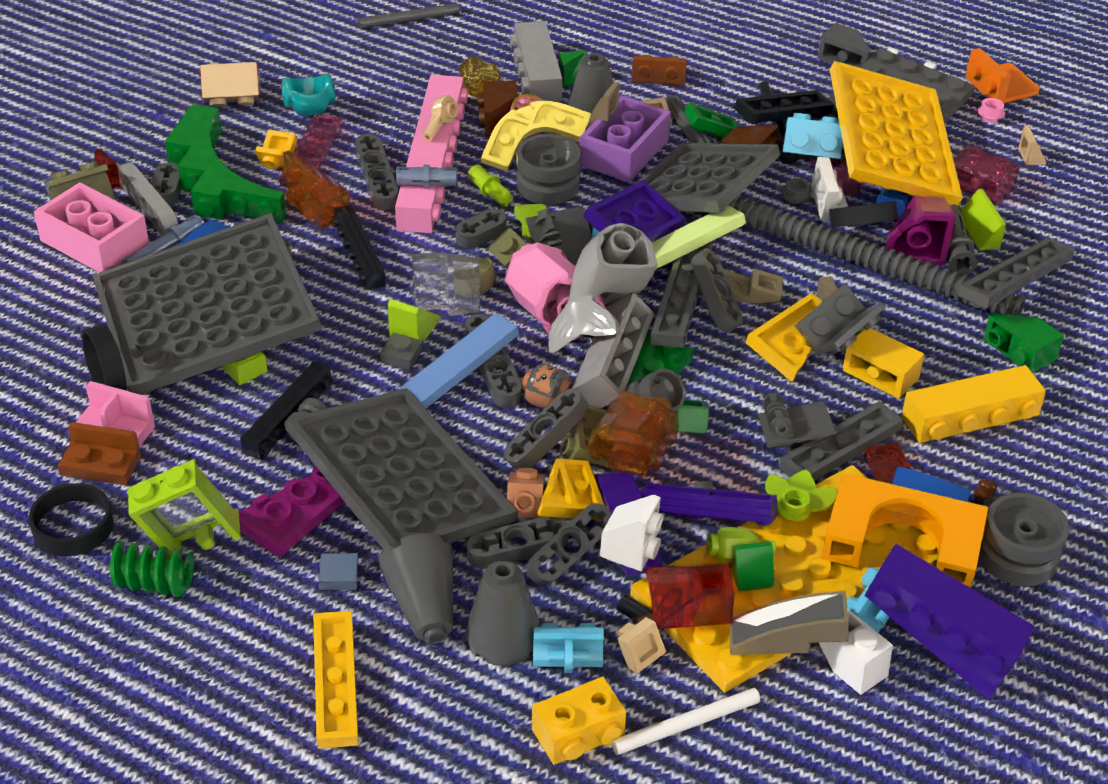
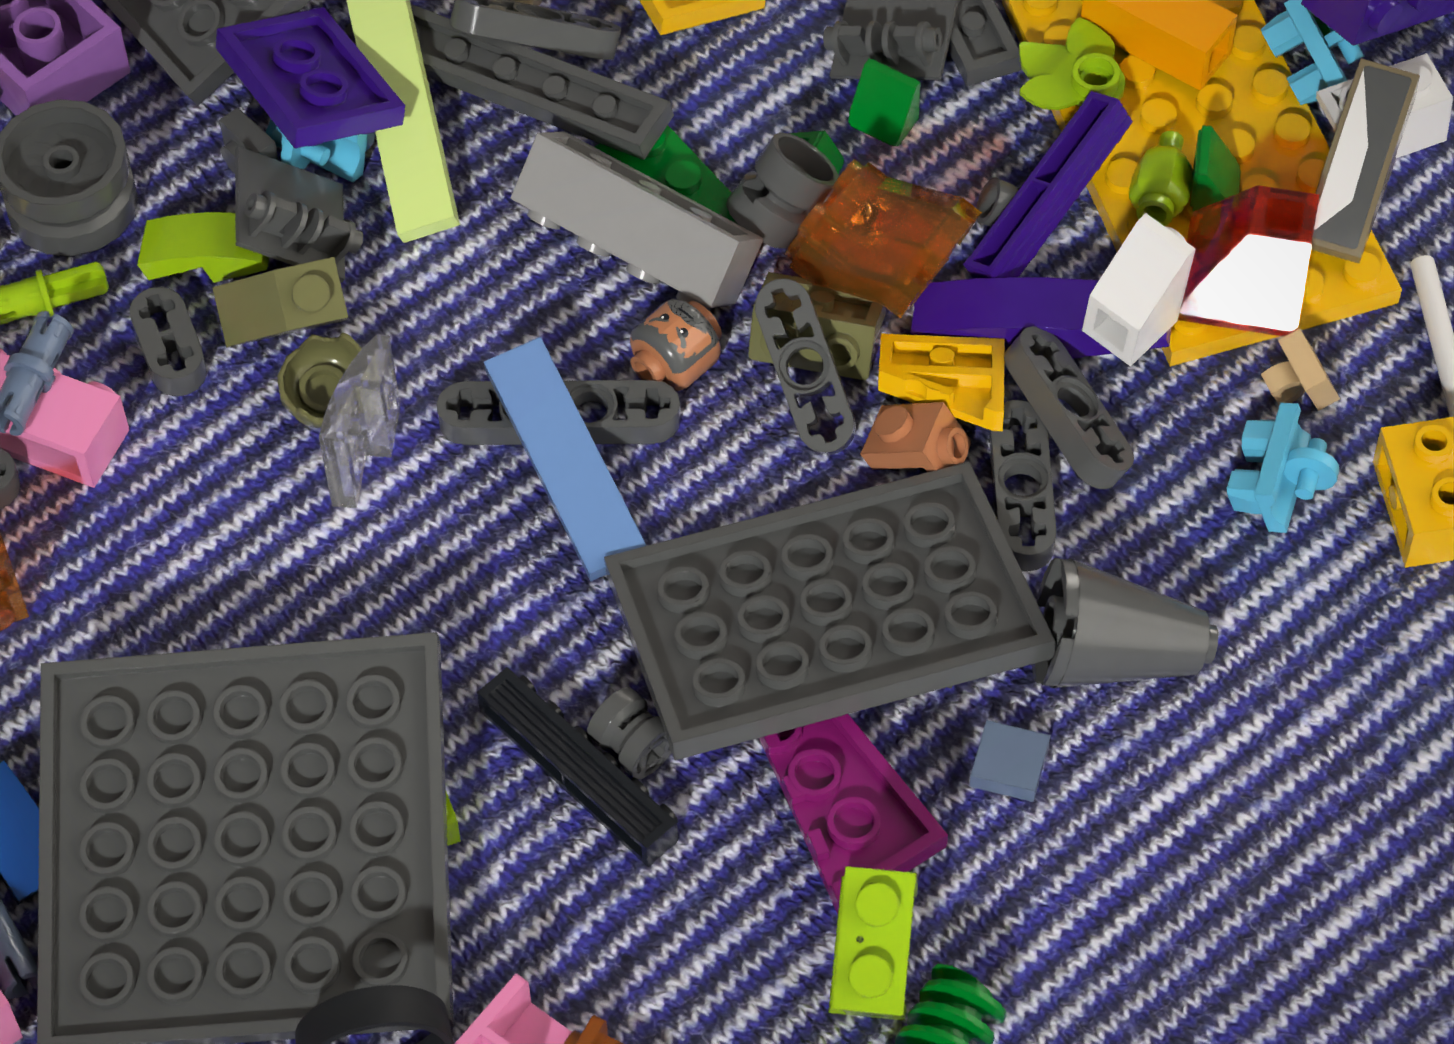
camera: 70 degrees left, 15 degrees up
yellow plate [313,610,358,749] -> none
black piece [331,205,386,290] -> none
dark grey plate [380,333,423,370] -> none
lime slope [388,299,441,342] -> none
dark grey cone [465,561,540,666] -> none
bright pink brick [505,242,605,341] -> none
light grey hips [548,223,657,353] -> none
black arm [617,595,658,627] -> none
none -> green slope [848,58,920,147]

